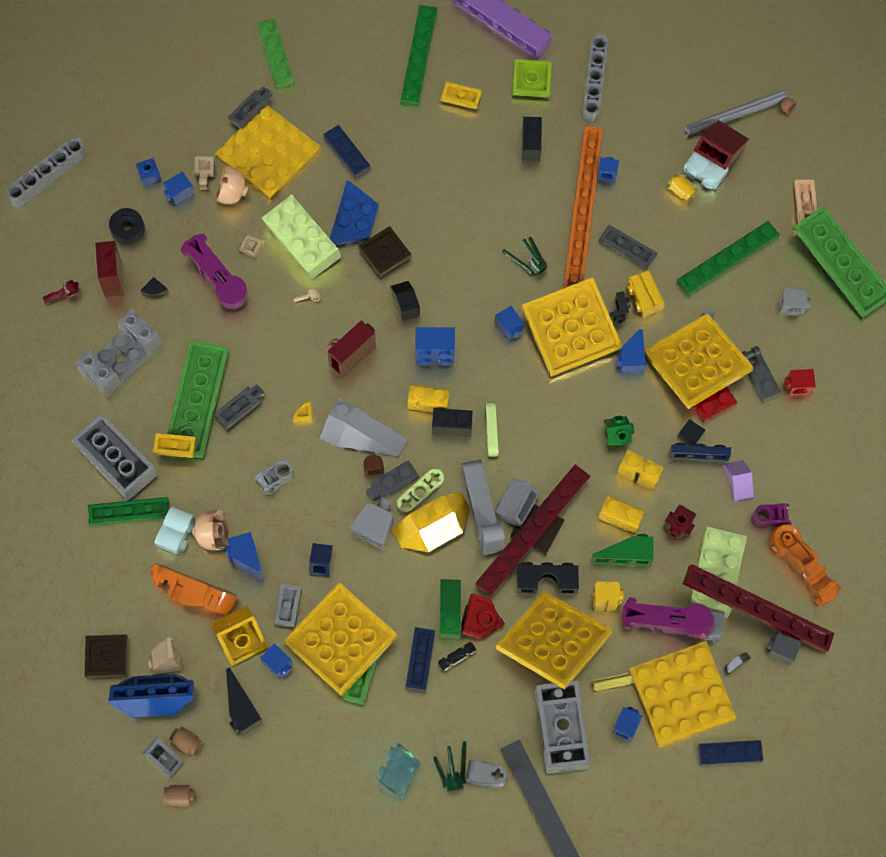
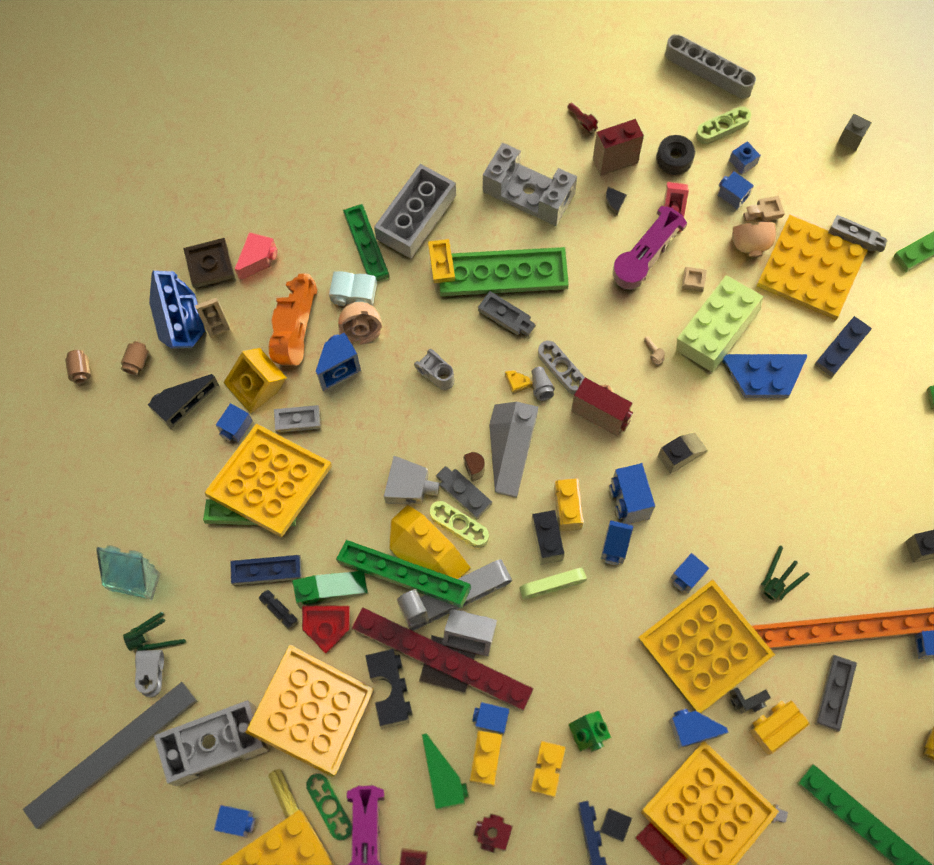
camera: 80 degrees right, 0 degrees up
light grey slope [143,737,184,778] -> none
dark blue brick [309,543,333,577] -> none
dark brown plate [358,226,412,277] -> none
yellow brick [592,582,624,612] -> none
none -> coral slope [235,232,278,280]
none -> green beam [306,773,352,841]
none -> green plate [336,540,472,608]
none -> blue brick [472,702,509,736]
none -> light grey cone [531,367,555,401]
none -> light grey beam [538,340,585,394]
none -> blue slope [601,520,633,565]
none -> coral slope [663,182,689,232]
none -> yellowish green beam [696,107,751,144]
none -> dark grey brick [838,113,872,151]

